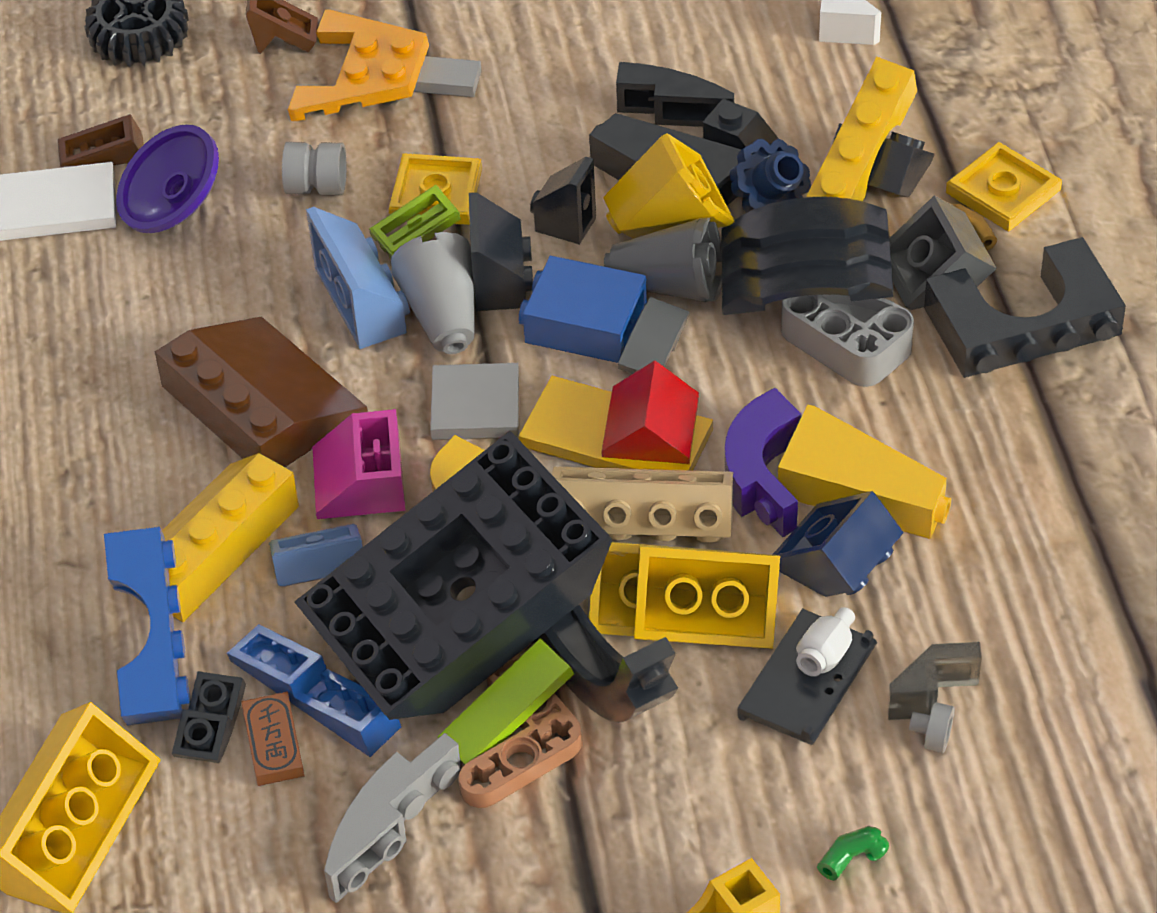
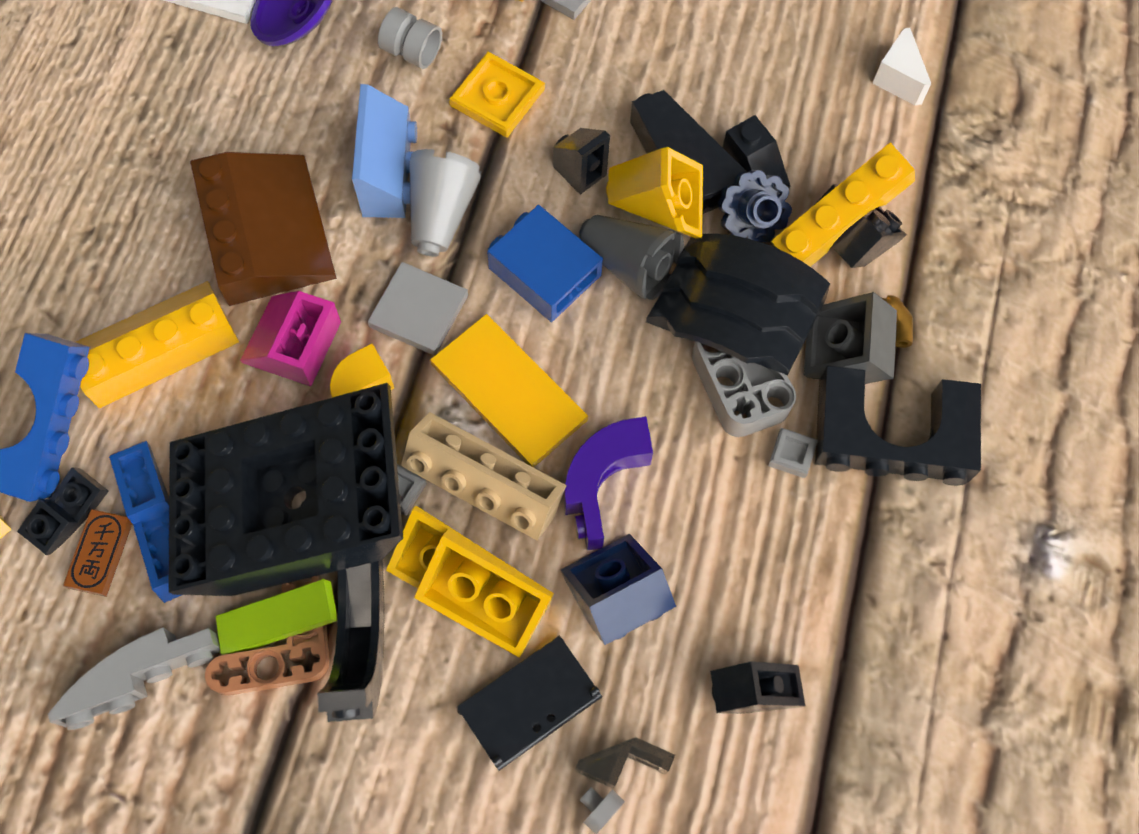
camera: 20 degrees right, 20 degrees up
medium blue slope [269,524,363,586] -> none
lime tile [369,185,461,259] -> none
black slope [469,192,533,311] -> none
red slope [601,360,699,464] -> none
black slope [616,62,735,127] -> none
dark grey slope [618,297,690,374] -> none
yellow slope [778,404,951,539] -> none
white plant [796,607,855,676] -> none
yellow tile [945,142,1062,232] -> none
none -> black slope [710,661,806,714]
none -> light grey tile [768,428,818,478]

